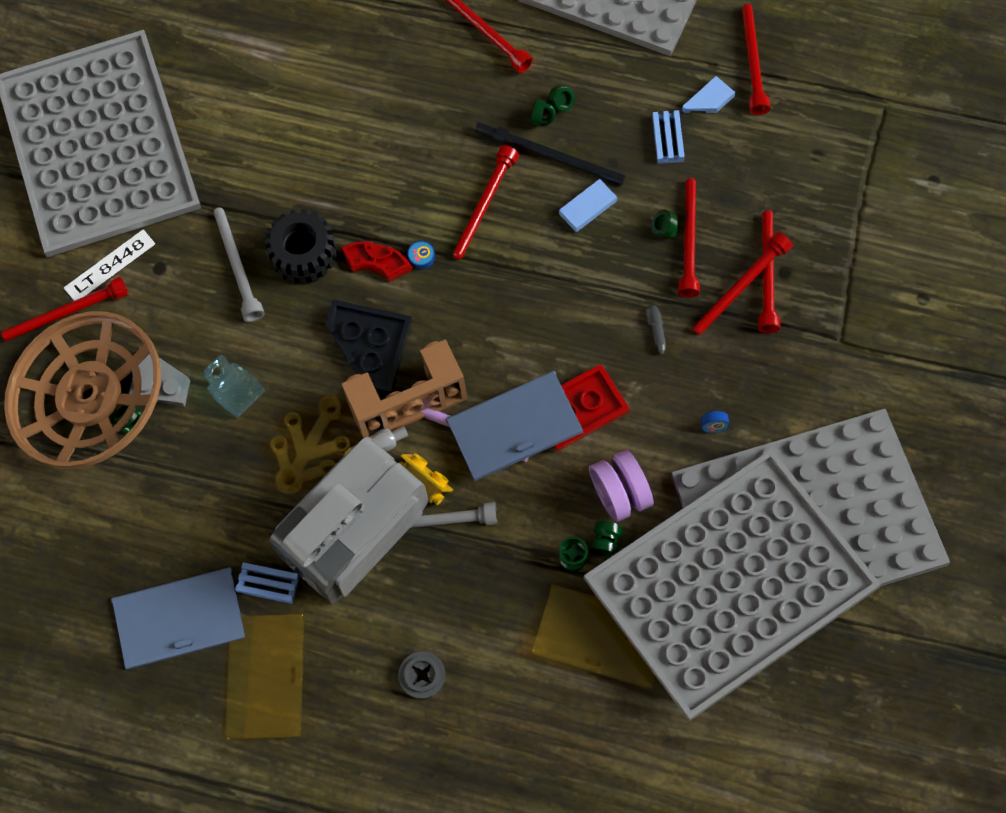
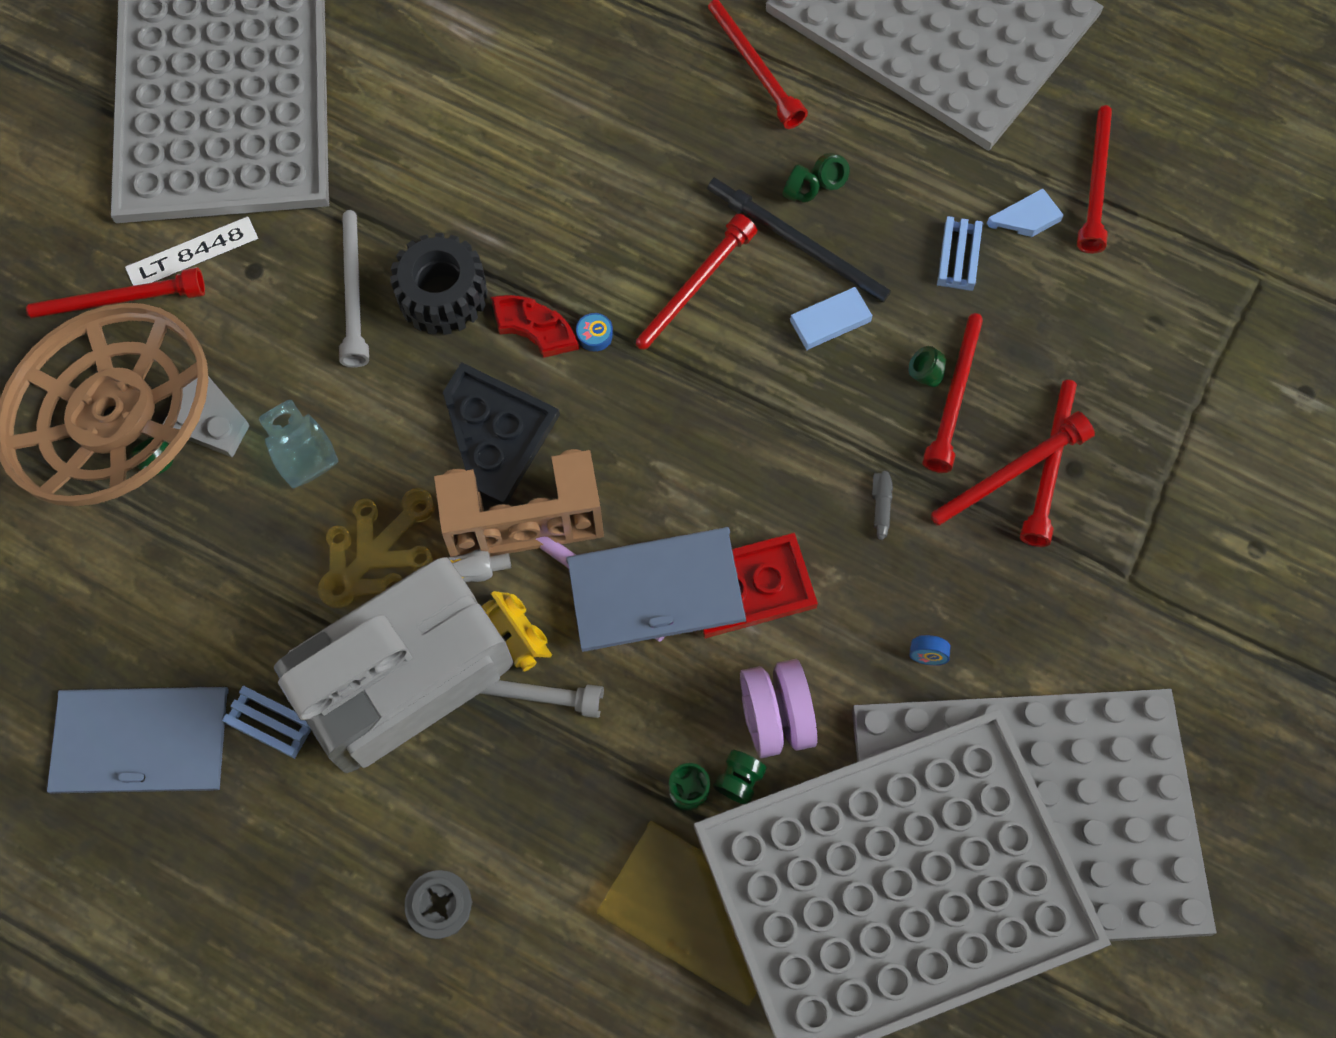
camera: 10 degrees right, 0 degrees up
clear yellow container [225,614,304,741] -> none

